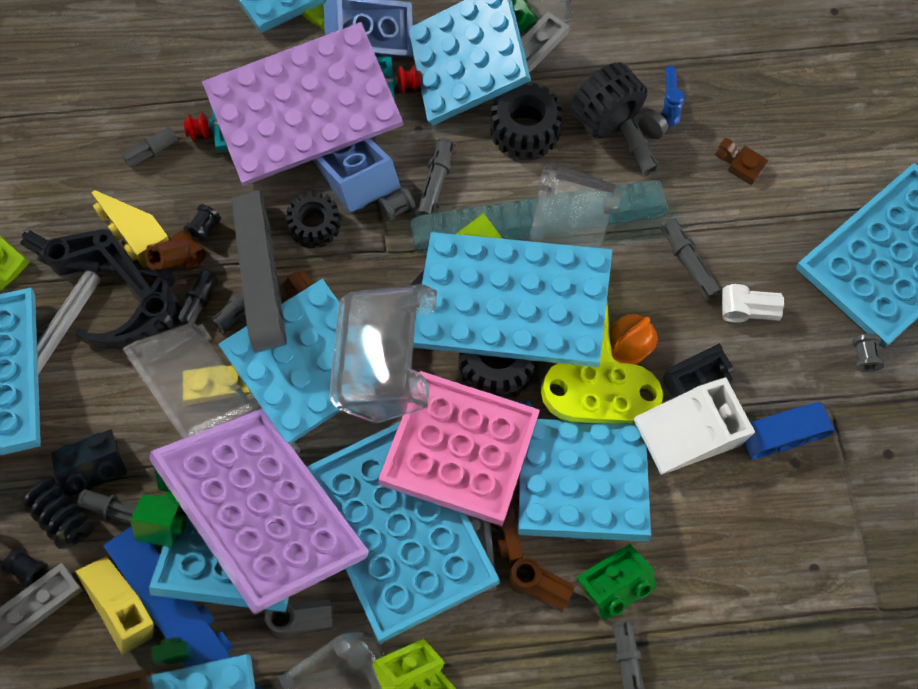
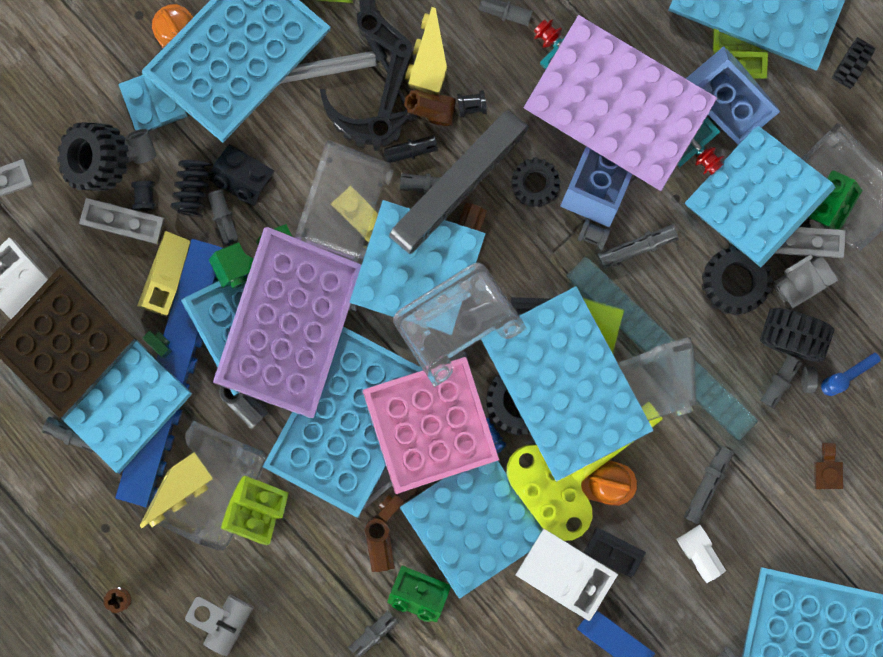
camera: 55 degrees right, 20 degrees up
none -> light grey piece [773,255,838,310]

